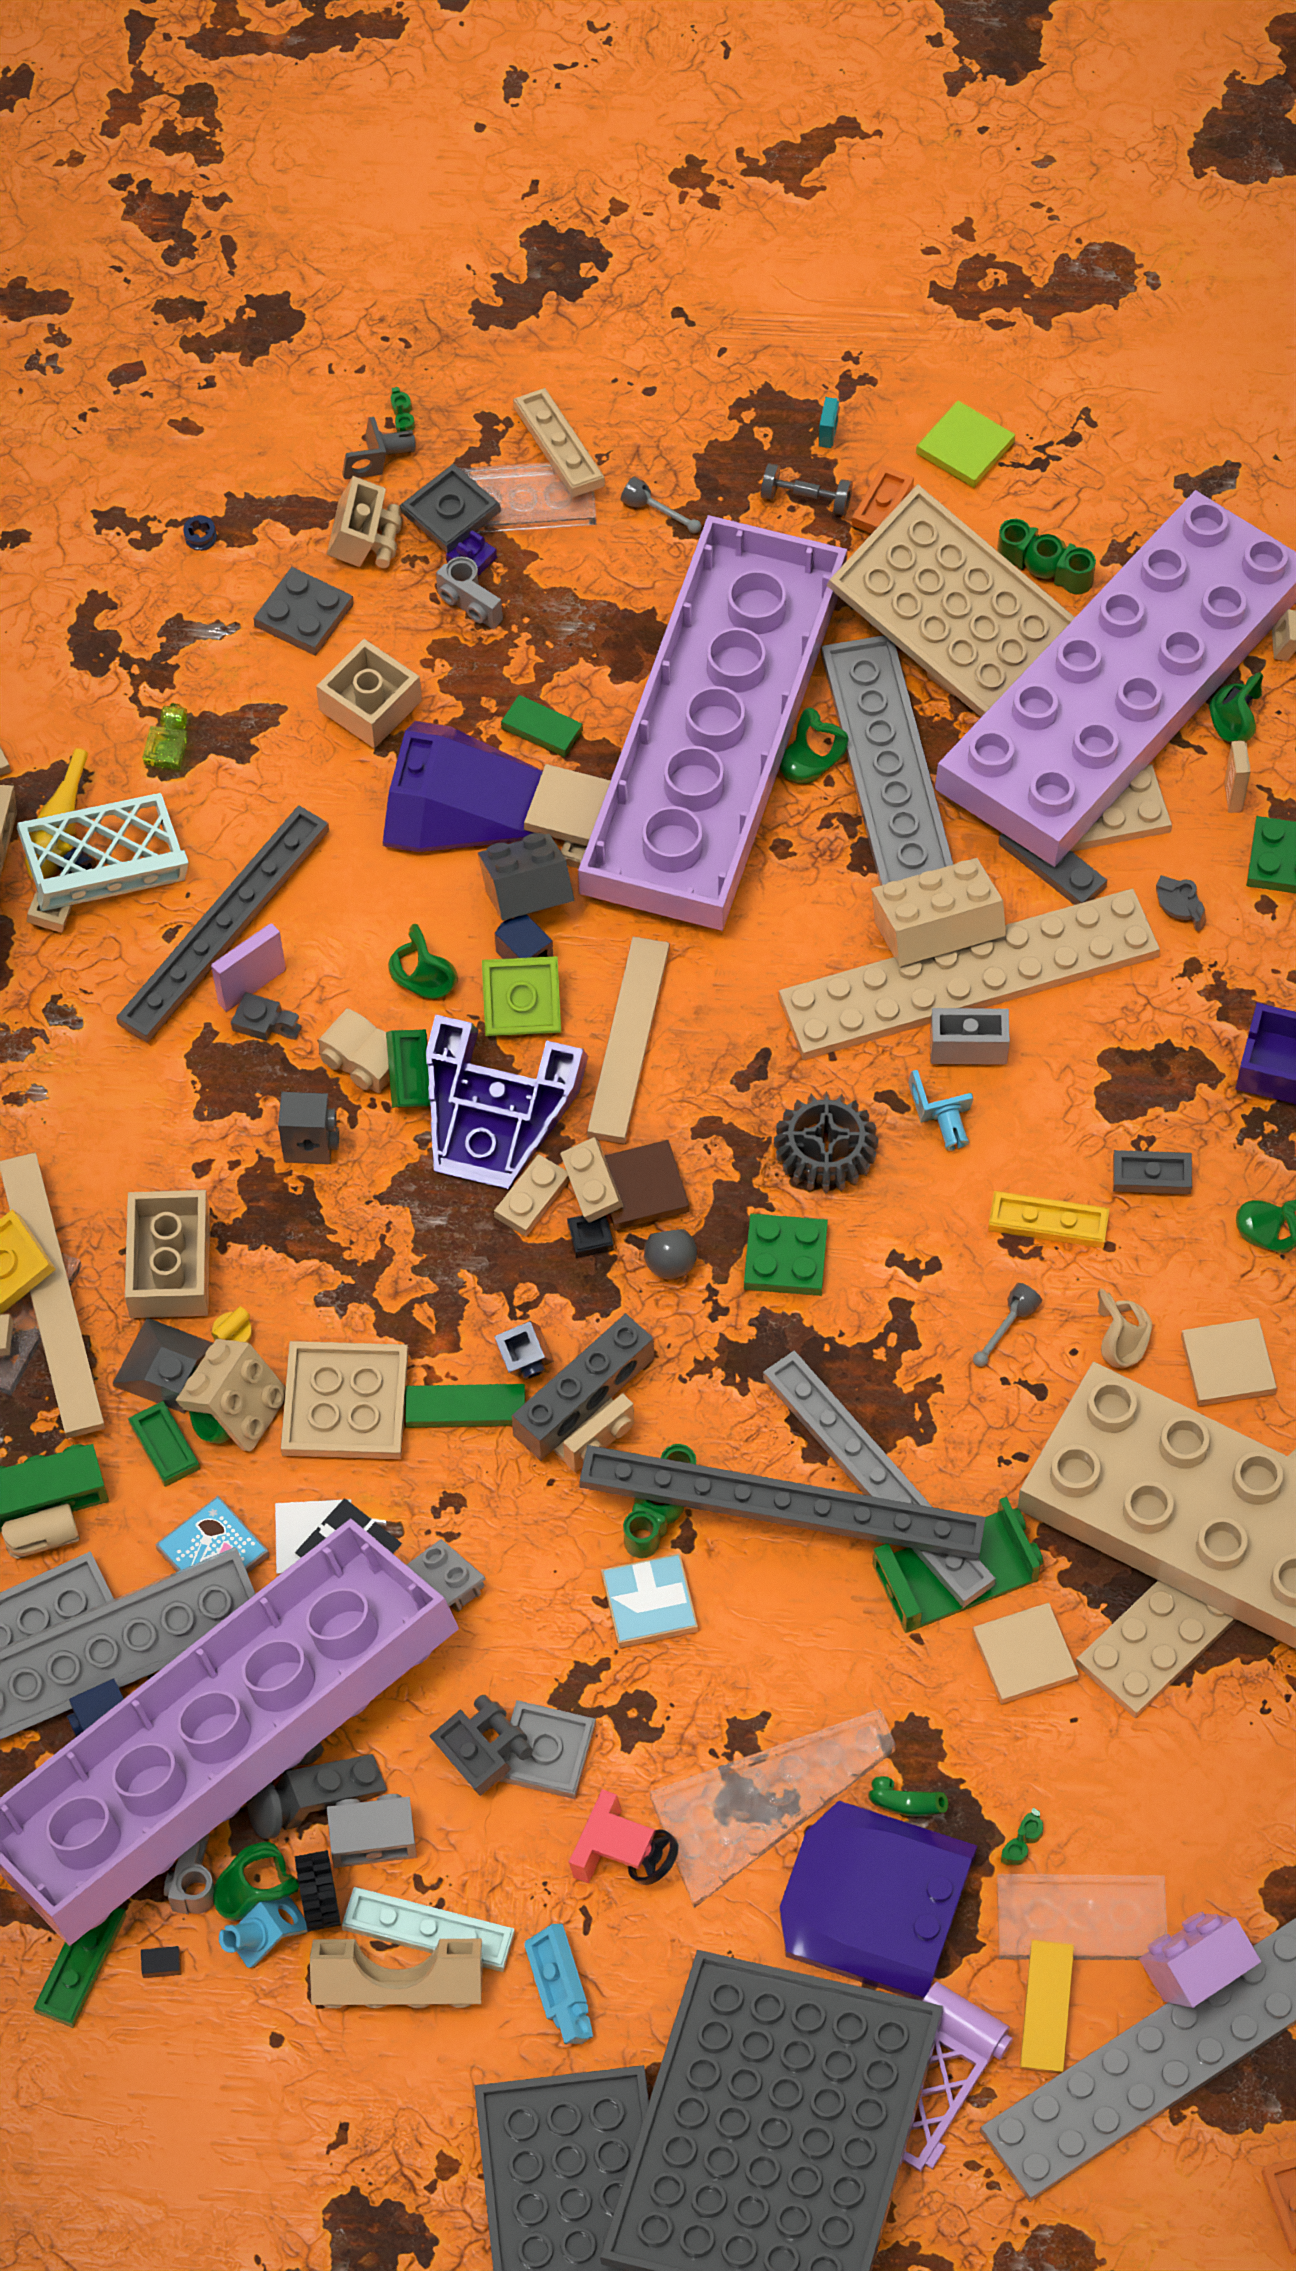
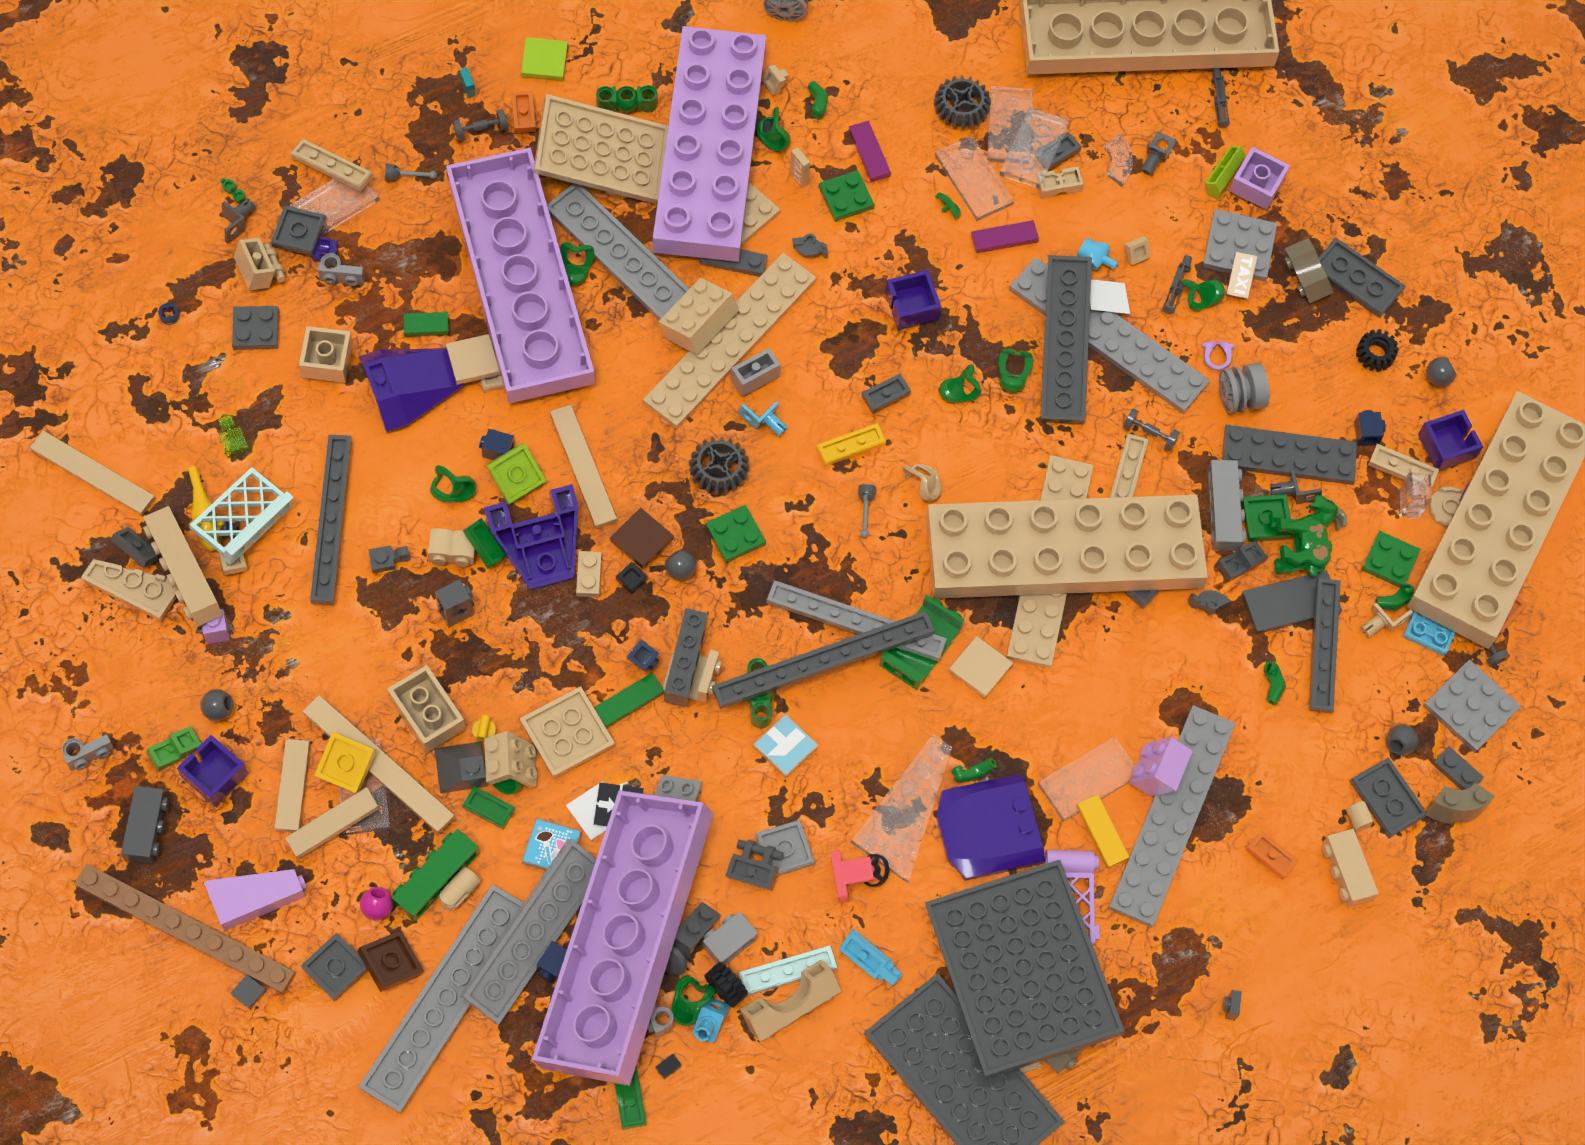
camera: 40 degrees left, 5 degrees up
lavender tile [211,923,286,1012] -> none
dark grey brick [478,833,574,921] -> none
tan plate [560,1137,624,1223] -> none
green piece [1001,1808,1043,1865] -> none
tan tile [1181,1318,1277,1406] -> none

